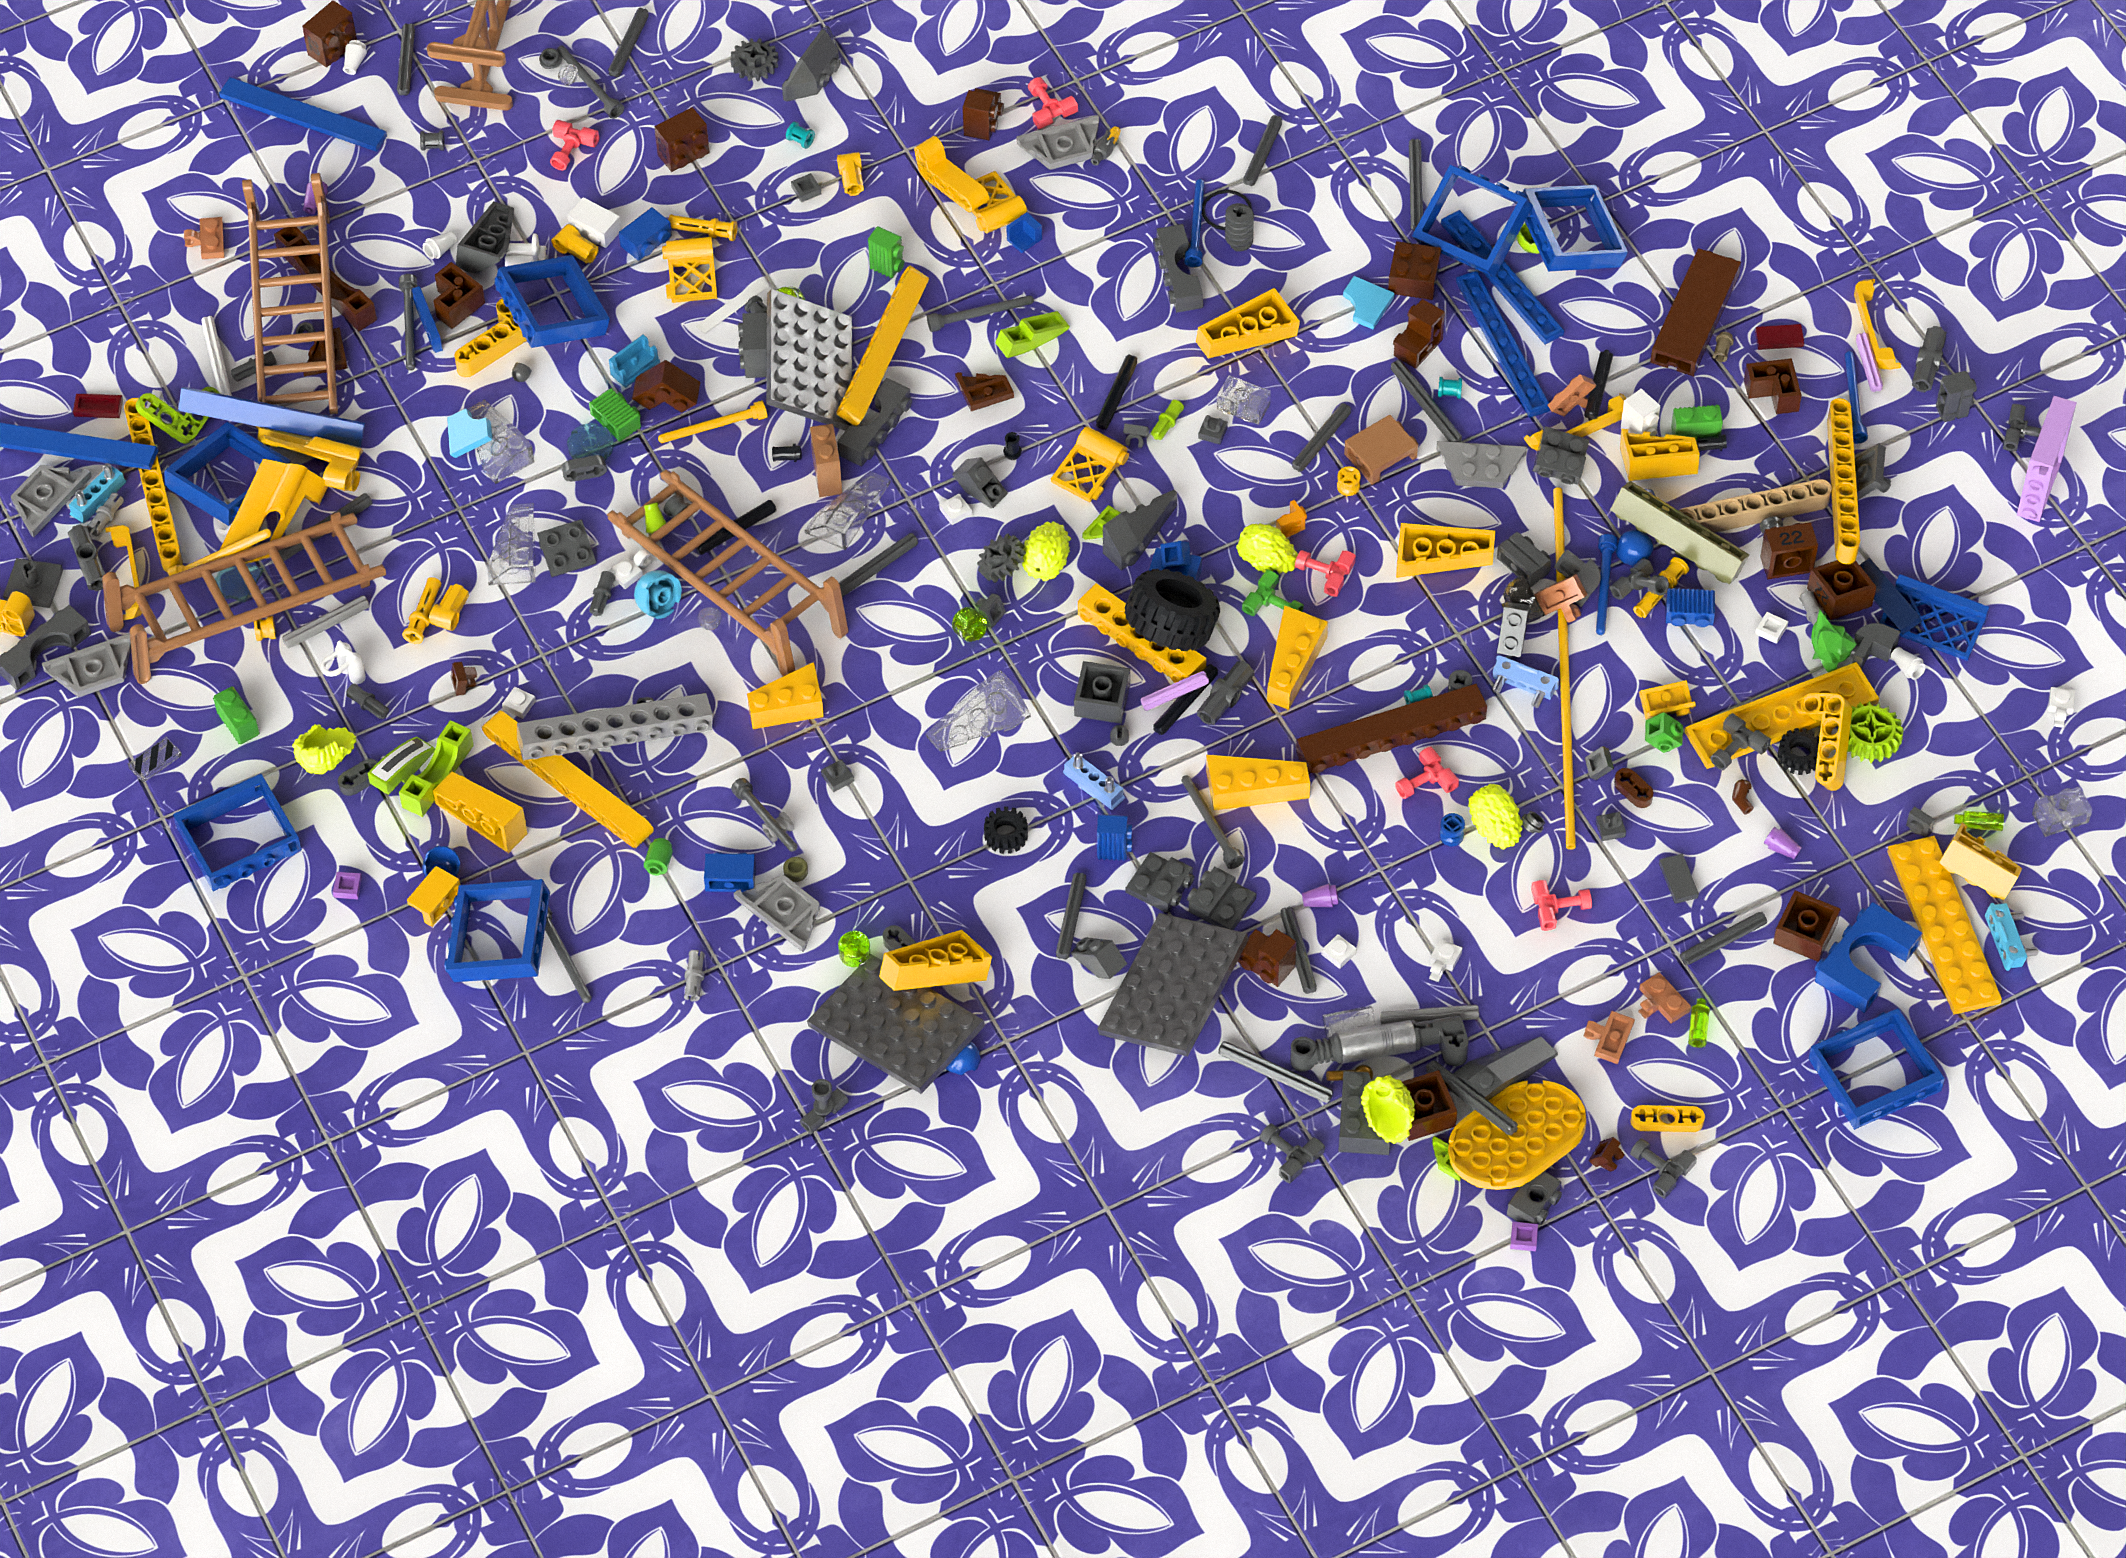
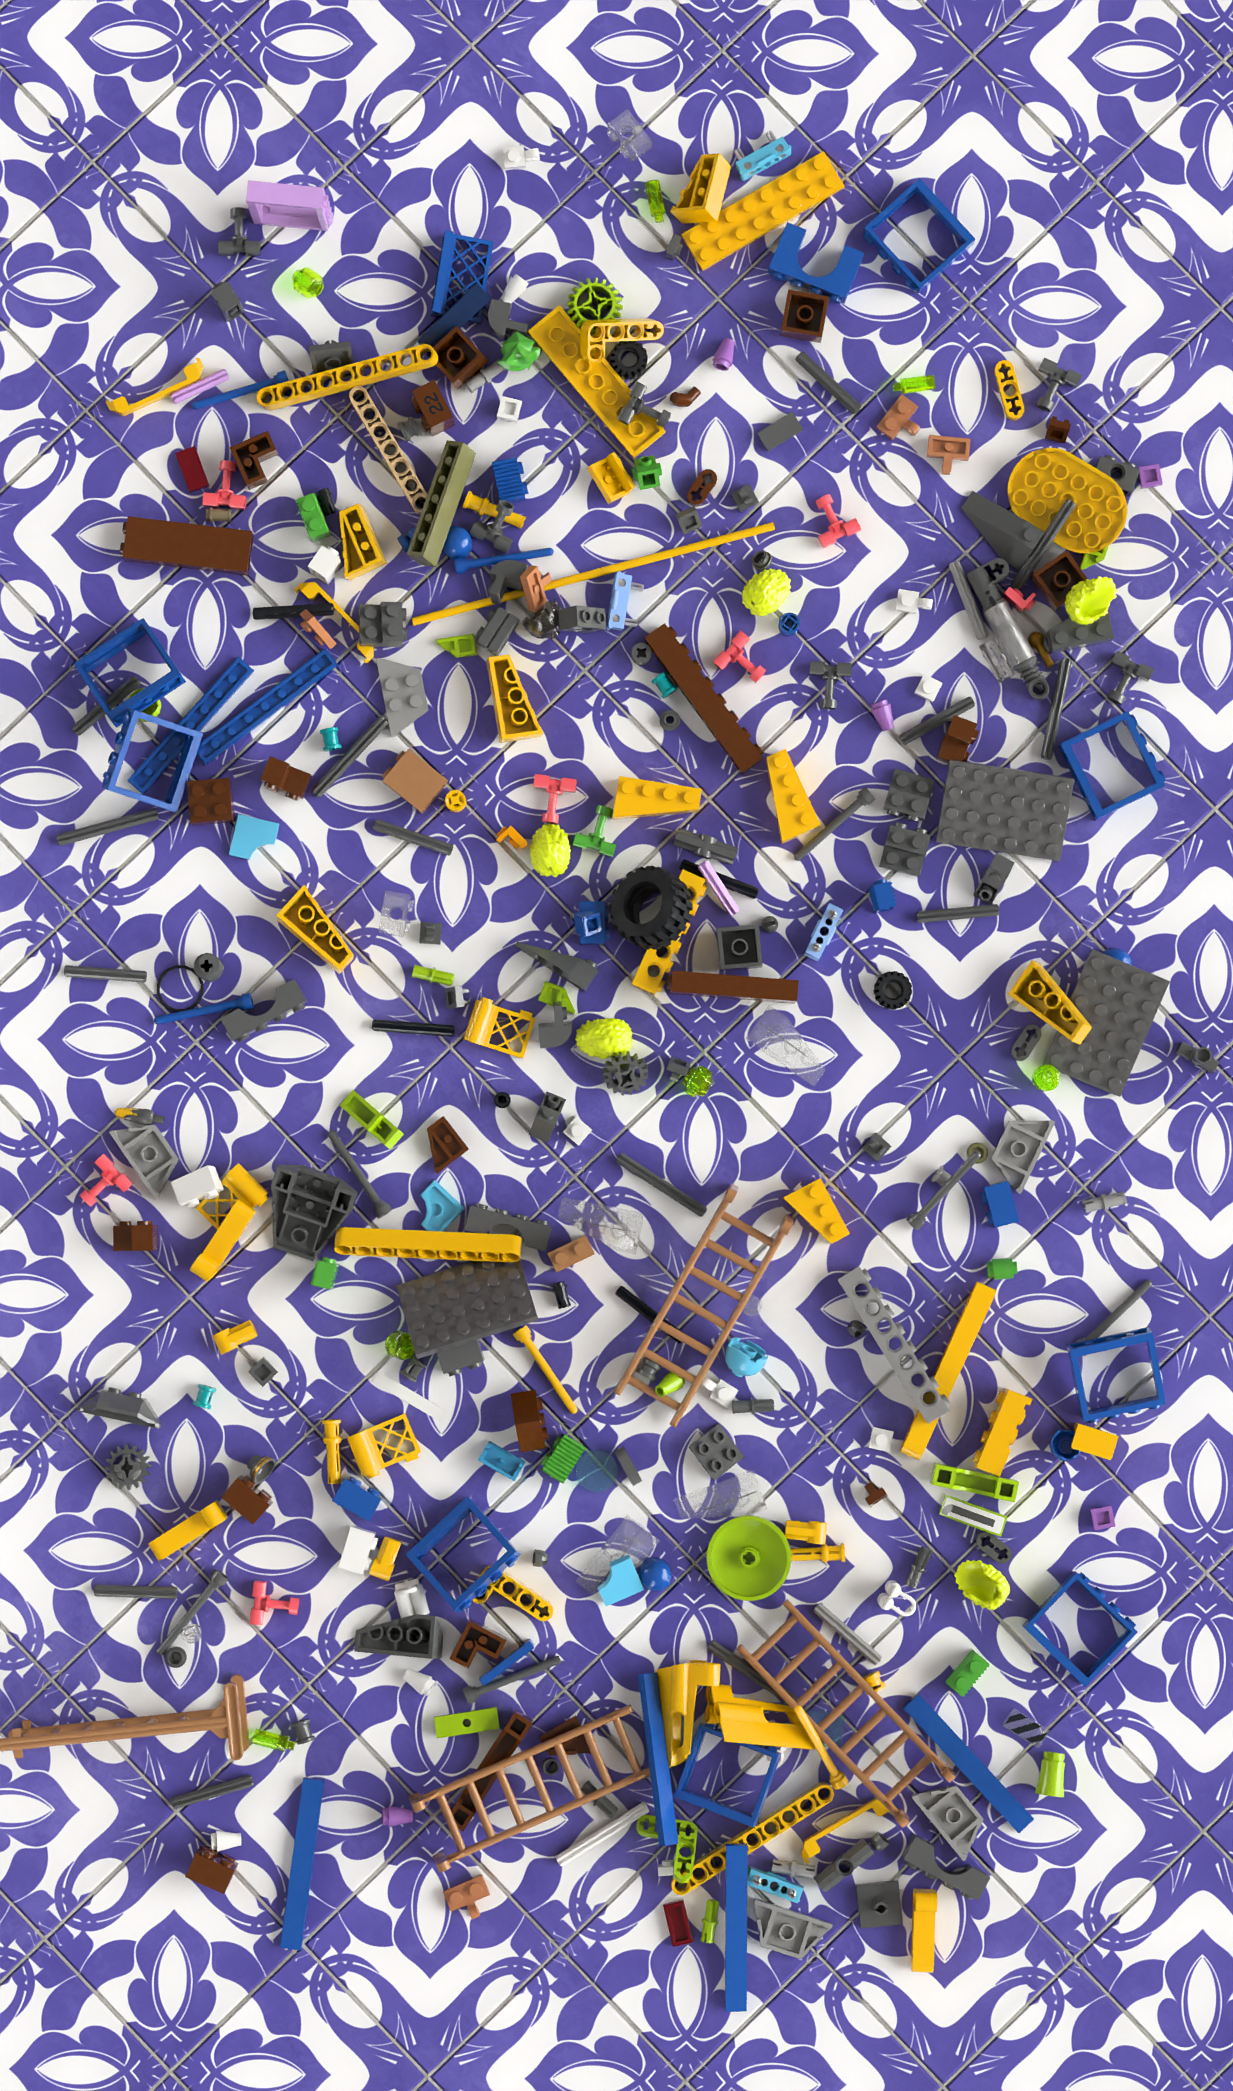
camera: 110 degrees left, 30 degrees up
blue panel [1006,212,1042,253] -> none
dark grey piece [1912,326,1947,393] -> none
none -> dark grey axle [72,676,141,736]
none -> yellow beam [148,1500,229,1561]
none -> white brick [171,1165,224,1208]
none -> coral bar [203,460,246,510]
none -> dark grey piece [247,1455,276,1484]
none -> clear neon green cylinder [252,1728,296,1752]
none -> dark grey wedge [271,1165,357,1261]
none -> clear neon green head [292,267,324,299]
none -> medium azure tile [420,1180,465,1232]
none -> lime tile [434,1707,500,1738]
none -> lime tile [436,634,477,658]
none -> dark grey brick [538,1001,572,1048]
none -> blue hair [639,1557,672,1592]
none -> dark grey plate [659,710,680,731]
none -> reddish brown brick [667,970,799,1004]
none -> lime axle [700,1899,719,1943]
none -> lime dish [707,1515,792,1601]
none -> dark grey bar [810,661,852,710]
none -> dark grey hinge [871,1832,889,1851]
none -> blue tile [903,1693,1034,1833]
none -> coral bracket [1002,587,1036,613]
none -> lime plant [1035,1751,1065,1797]
none -> blue window [1058,711,1166,821]

